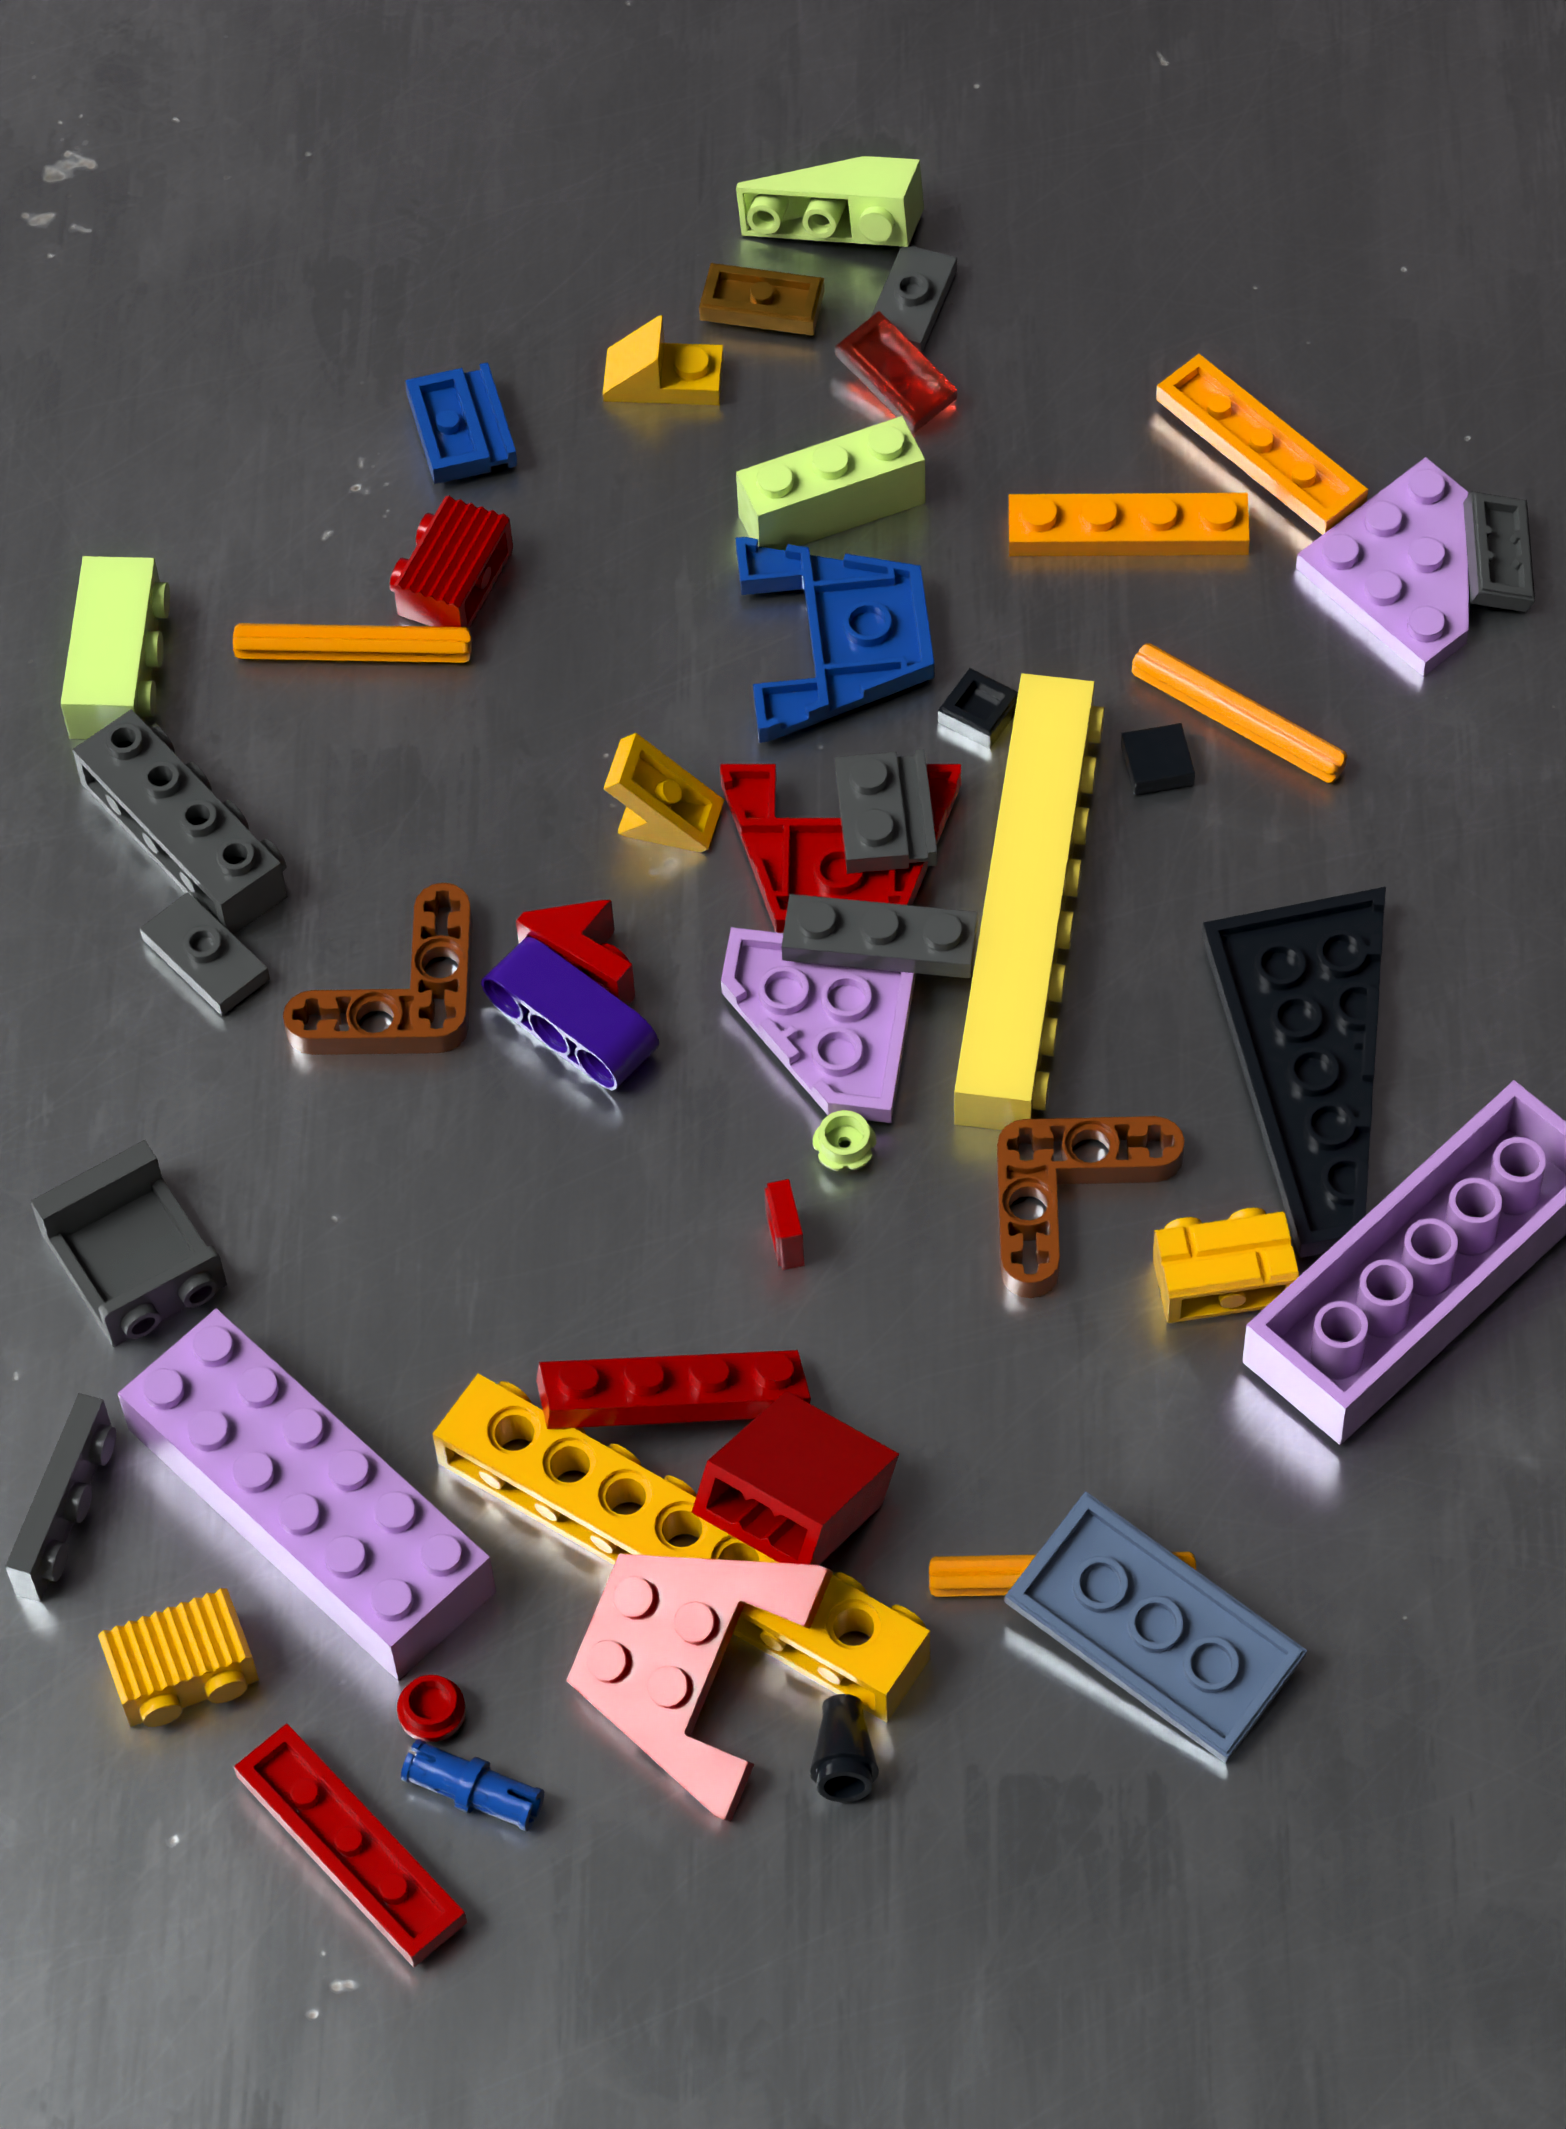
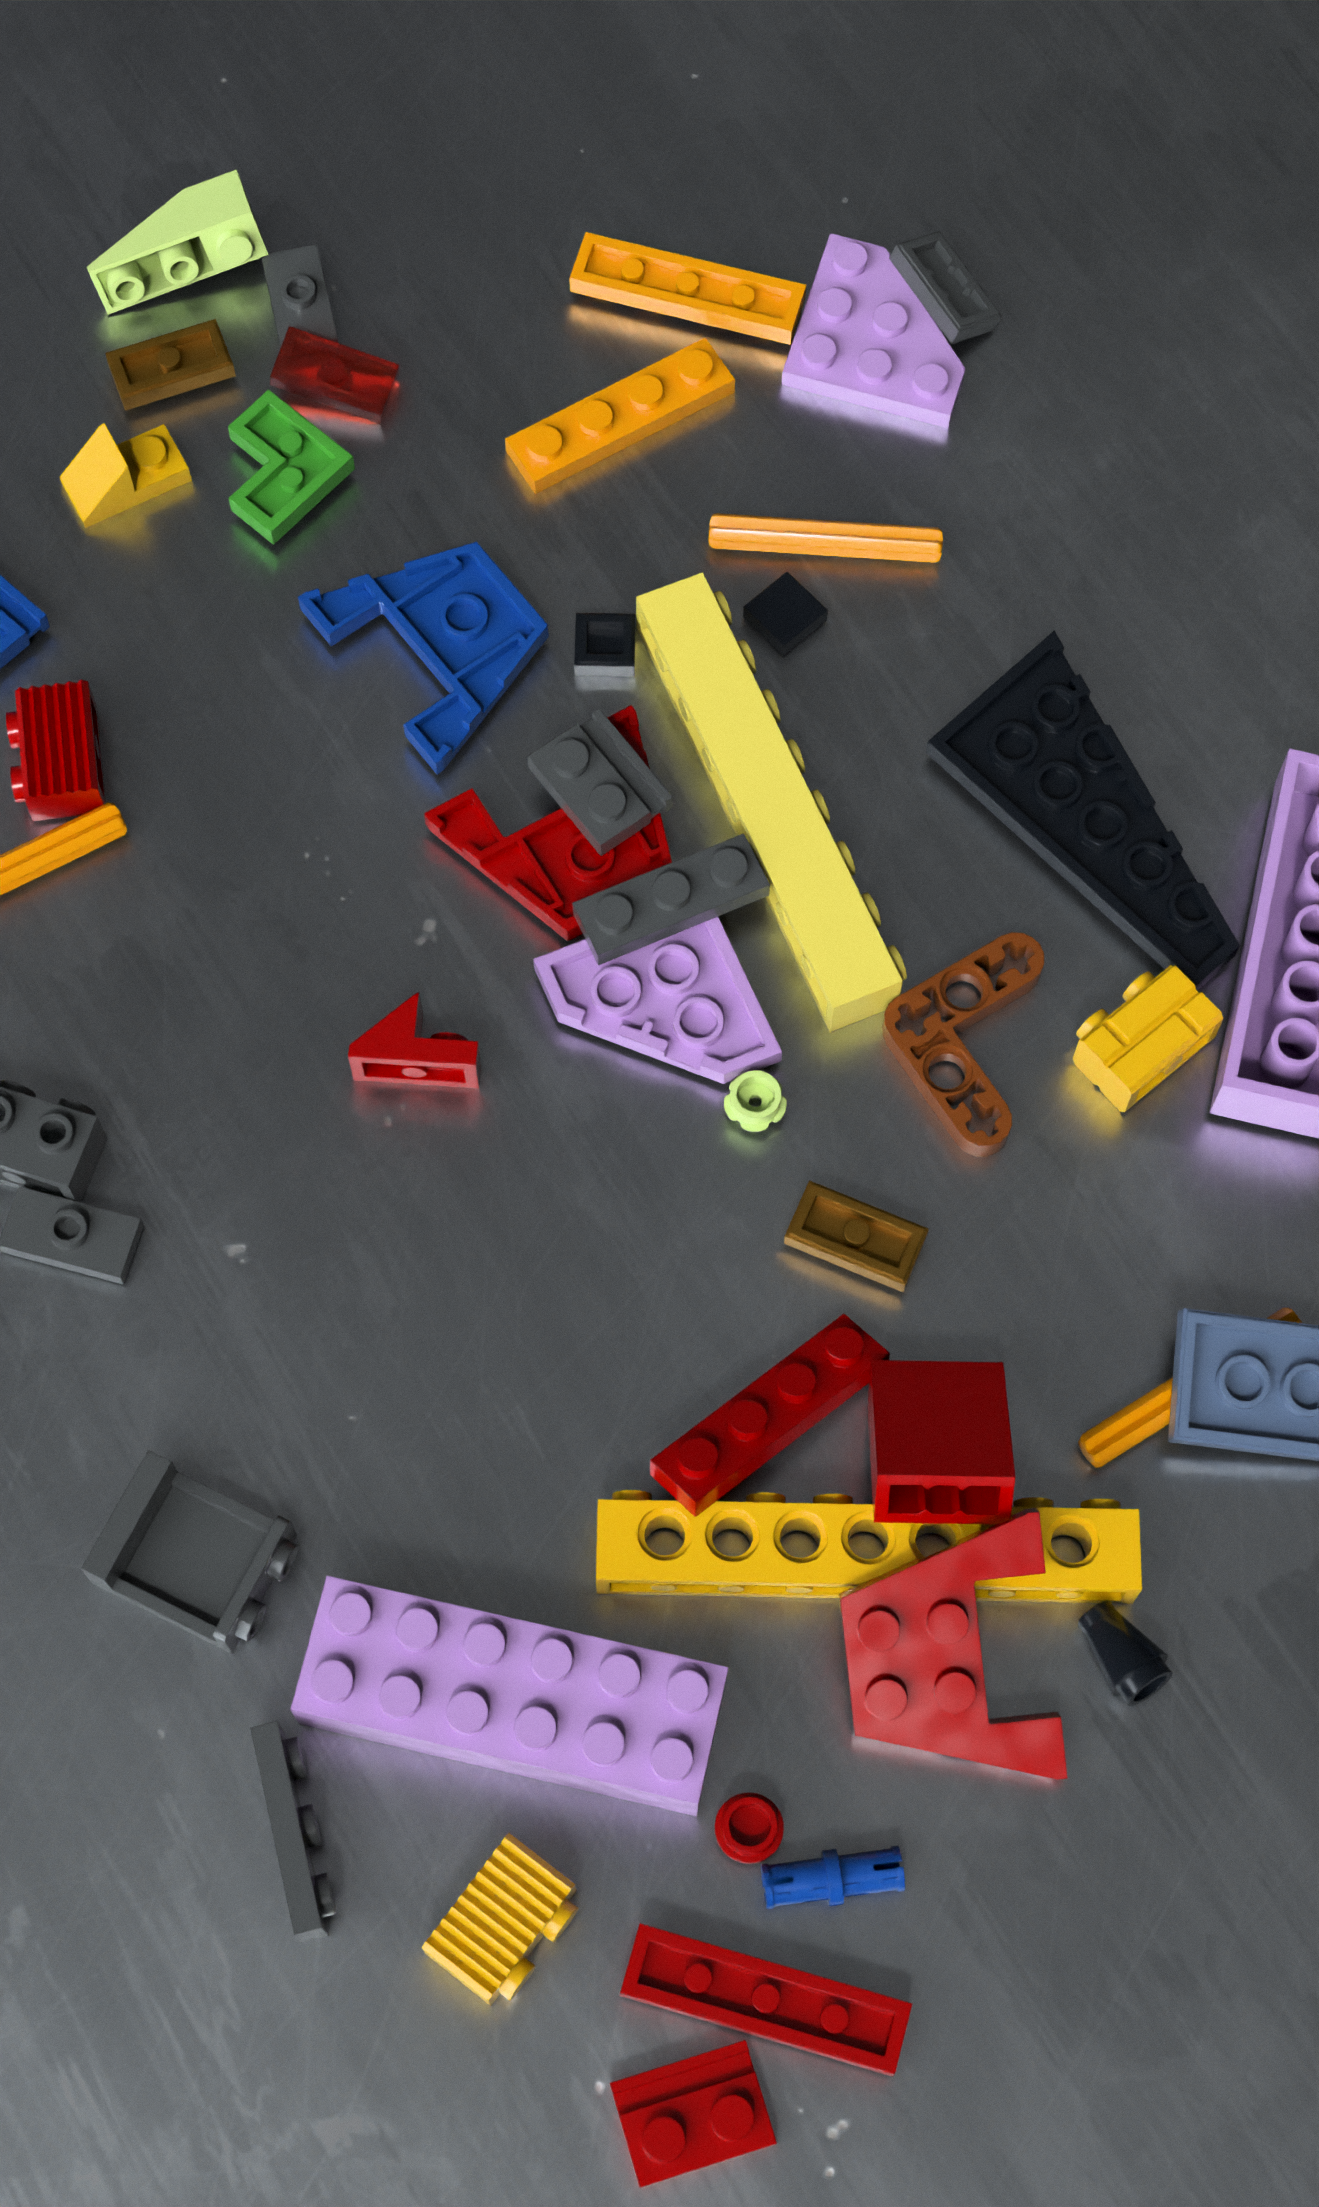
camera: 35 degrees left, 10 degrees up
dark orange beam [283,883,473,1055] -> none
dark purple beam [481,937,660,1090] -> none
yellow slope [603,733,724,852] -> none
yellowish green brick [736,416,926,551] -> none
red tile [764,1179,804,1270] -> none
none -> bright green plate [228,389,355,545]
none -> red plate [610,2040,777,2188]
none -> pearl gold plate [784,1180,929,1292]

